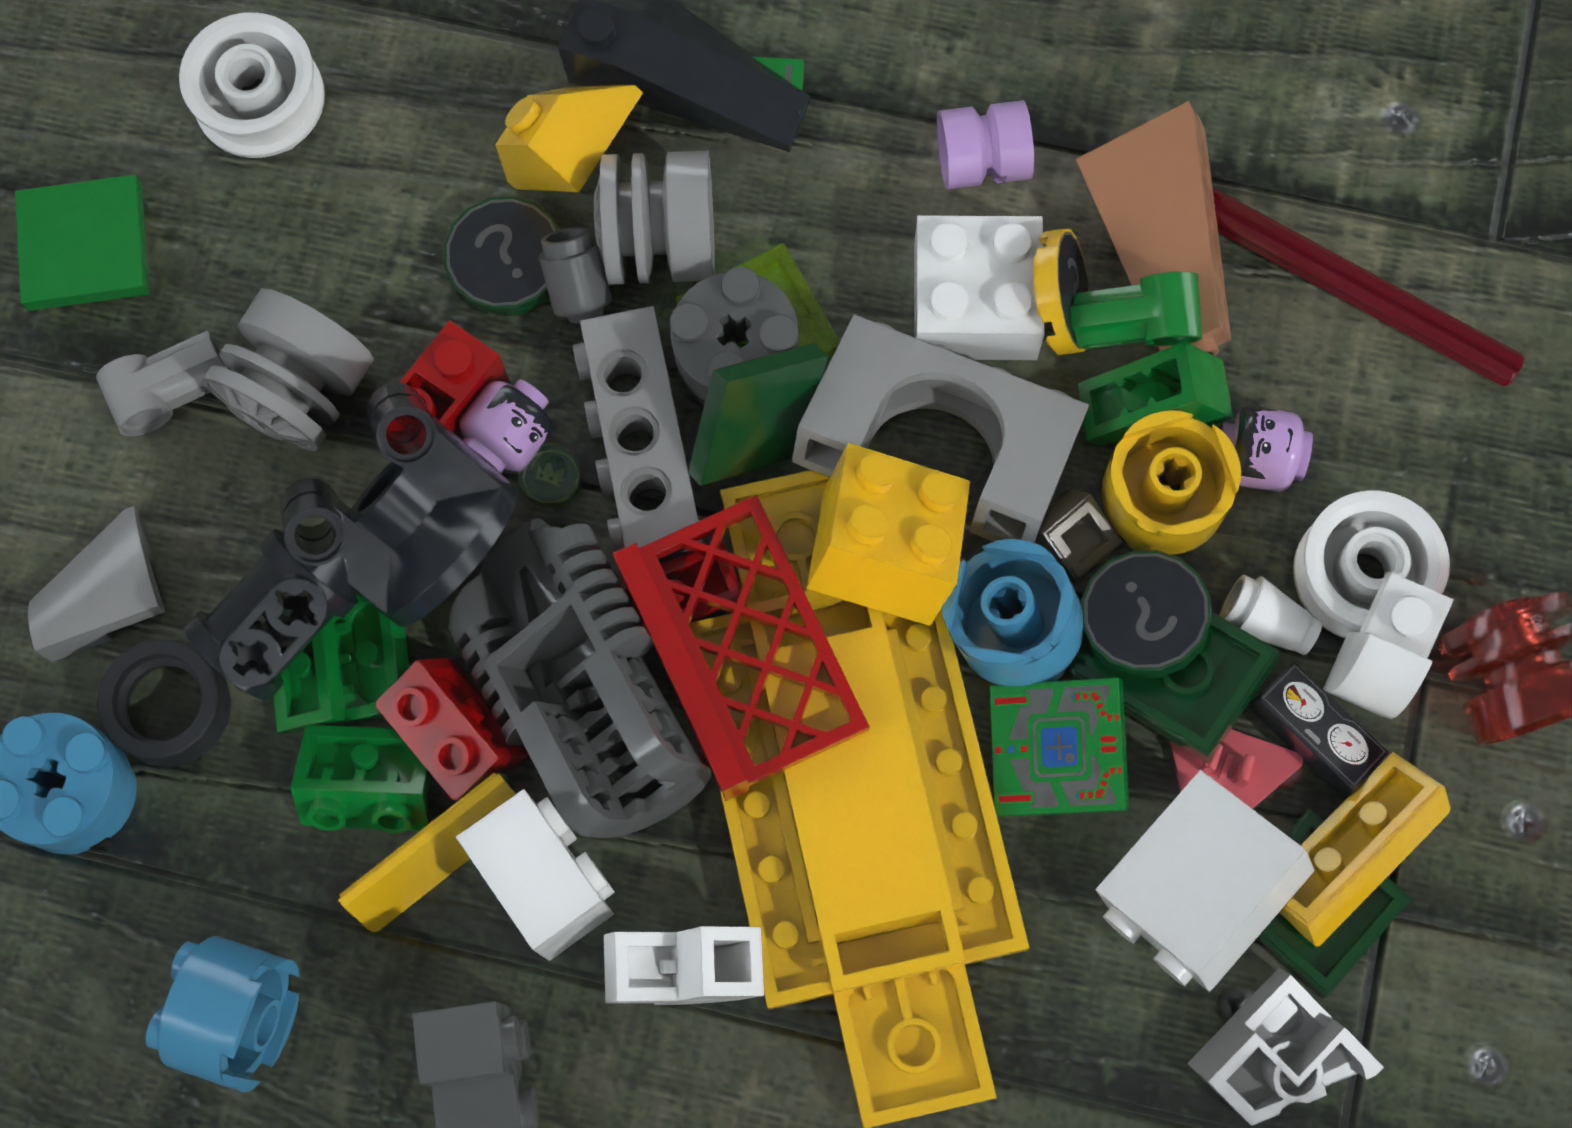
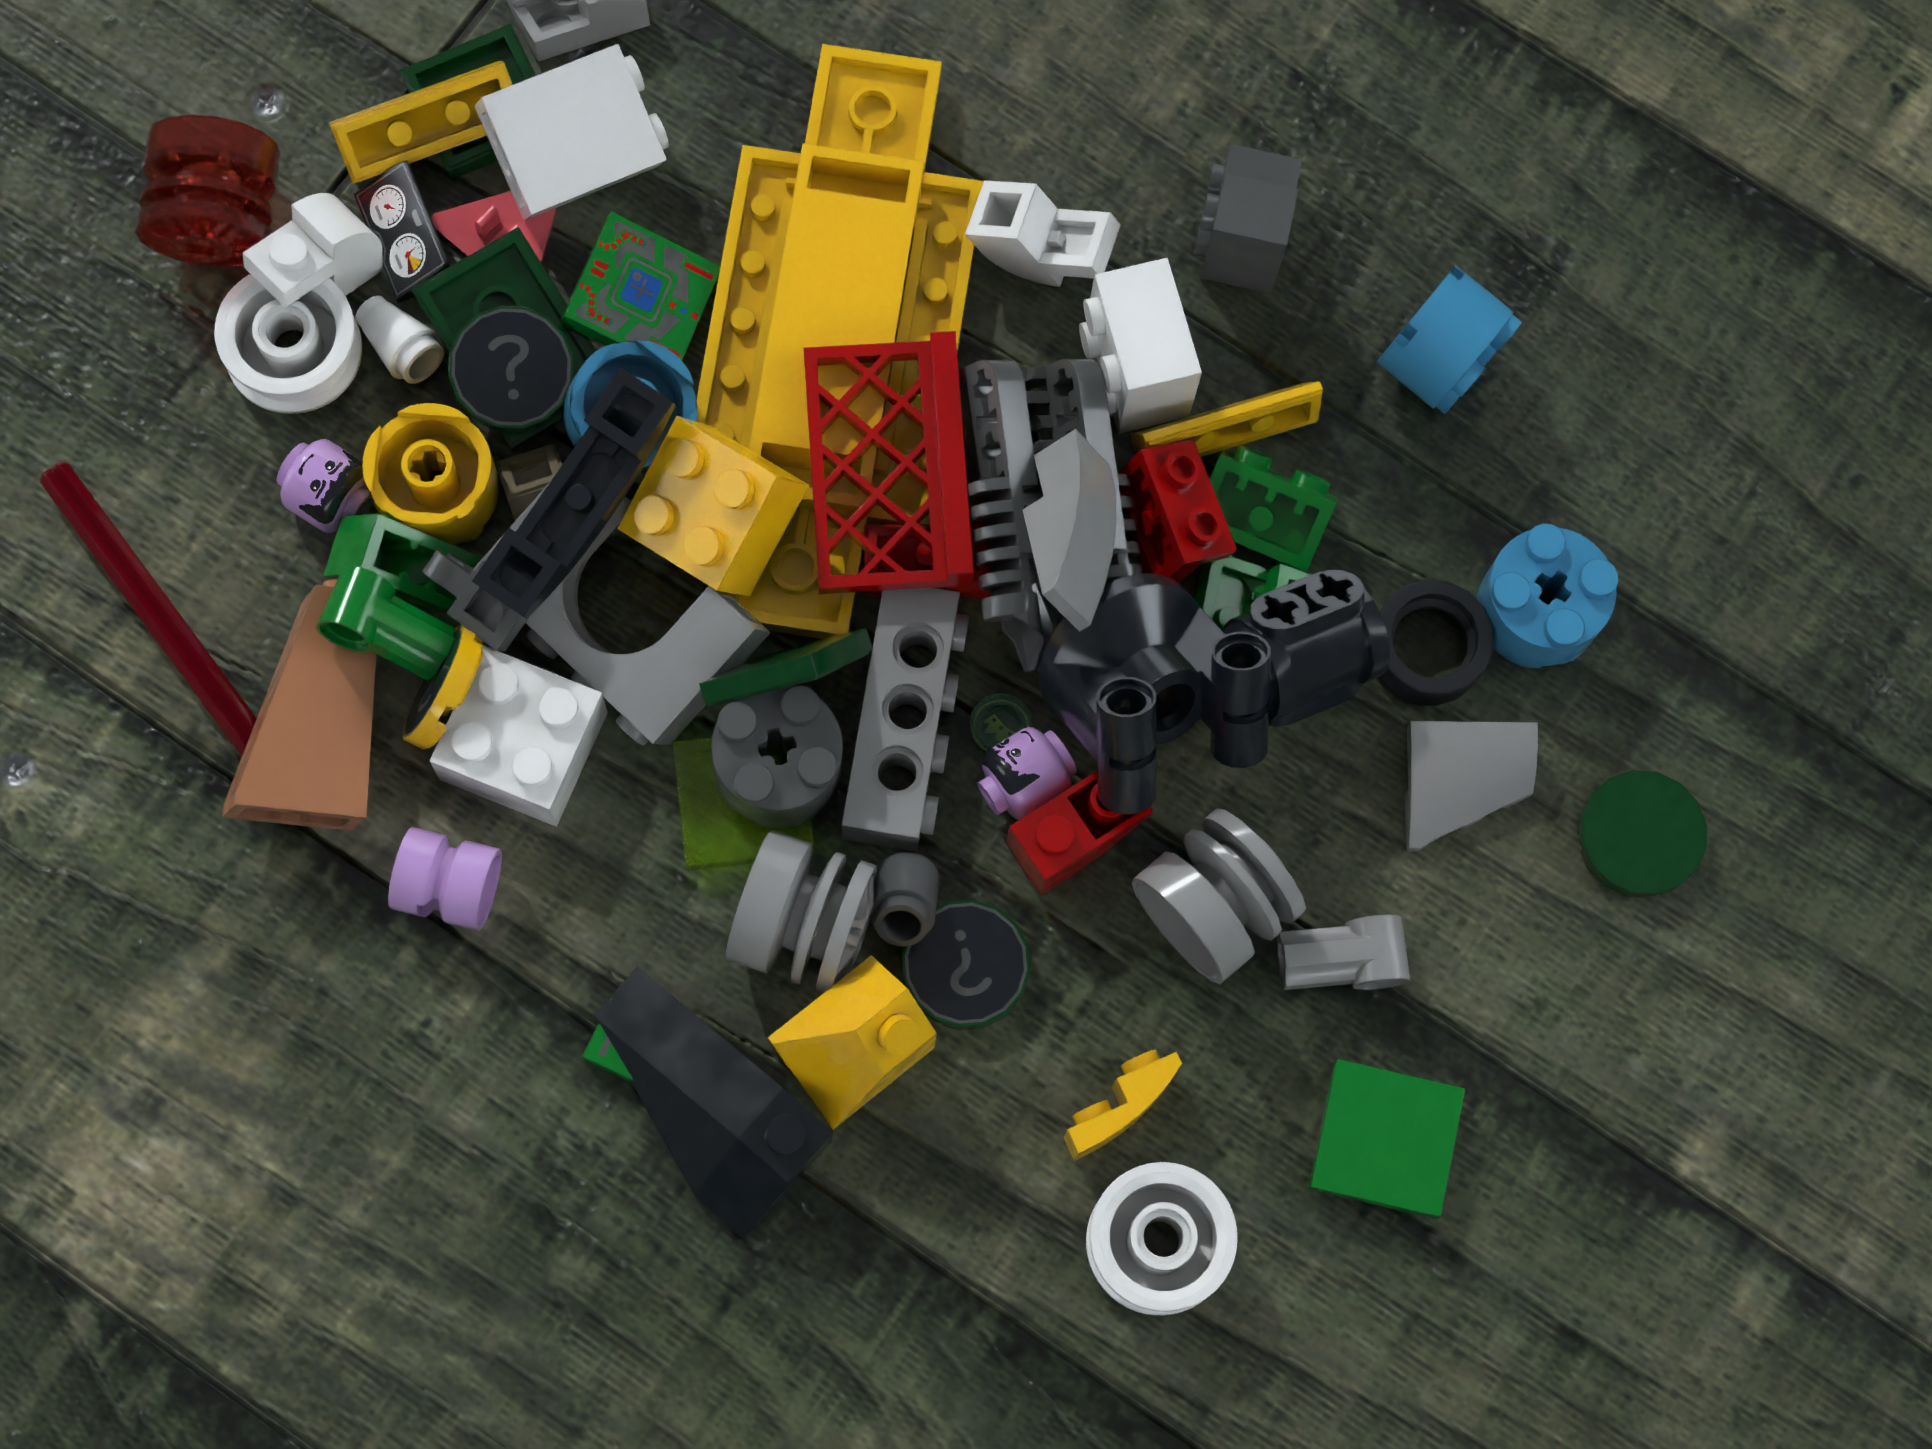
camera: 170 degrees left, 0 degrees up
none -> dark grey plate [422,550,529,652]
none -> black slope [472,368,676,619]
none -> light grey slope [1023,429,1116,632]
none -> yellow slope [1063,1049,1182,1161]

